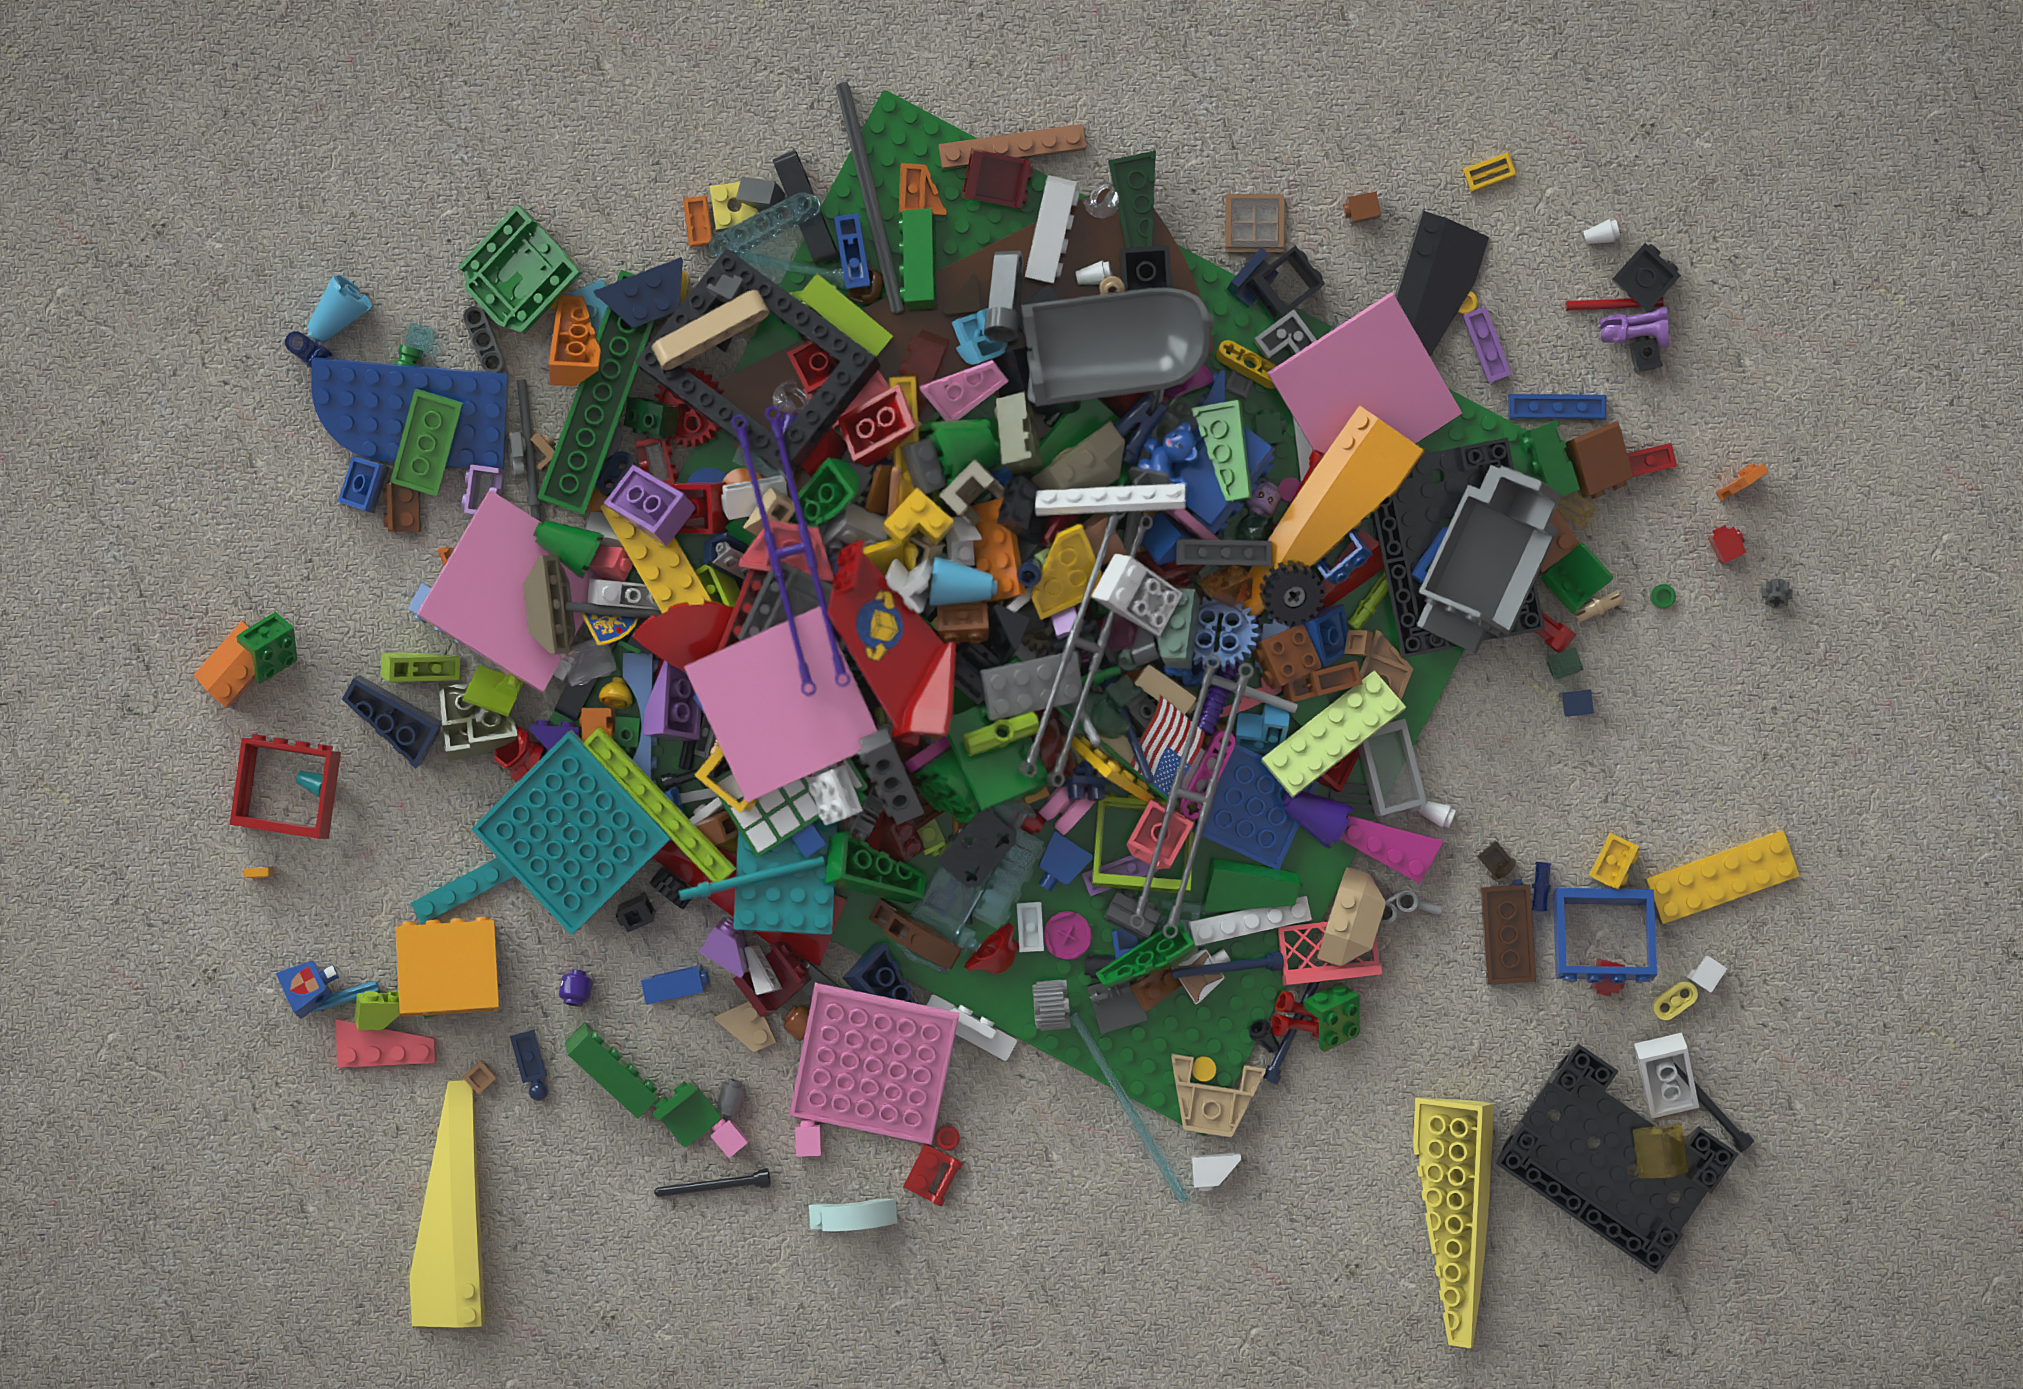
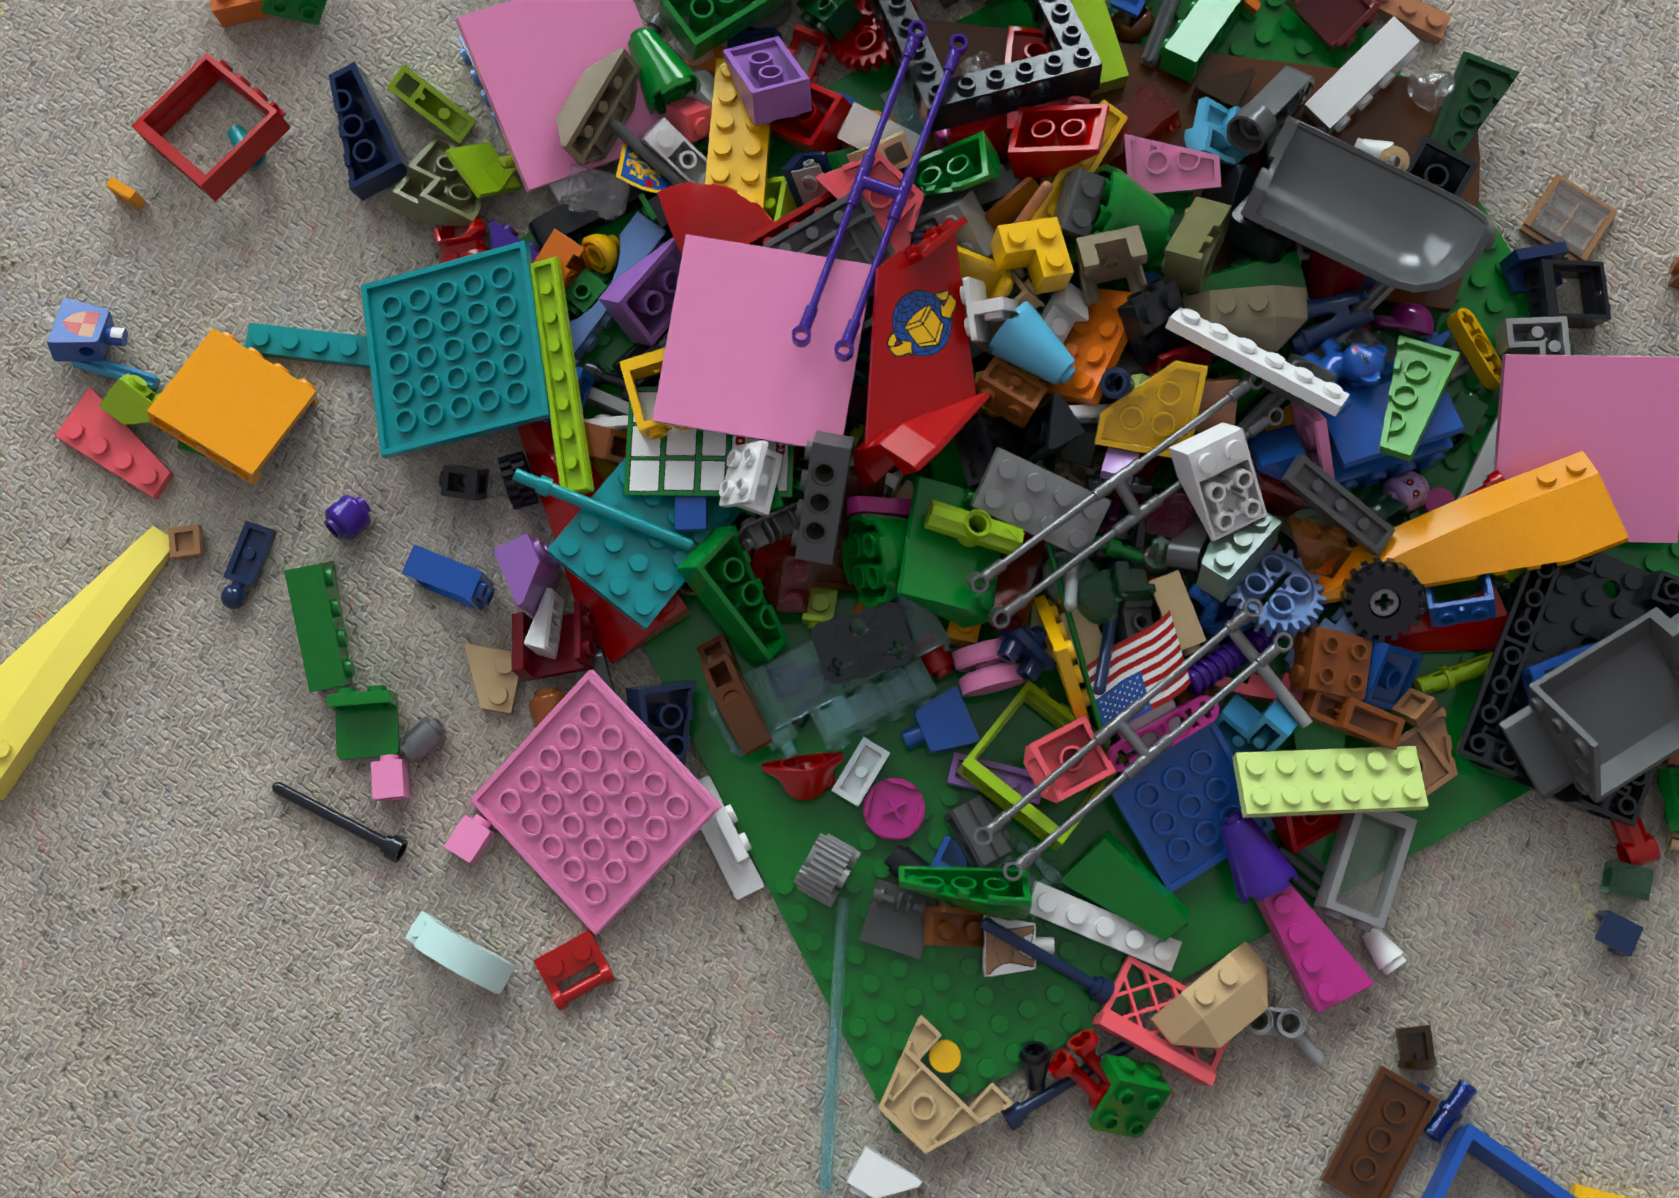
camera: 30 degrees right, 10 degrees down
red tile [936,1125,960,1150] -> none
yellow bracket [1588,832,1640,890] -> none

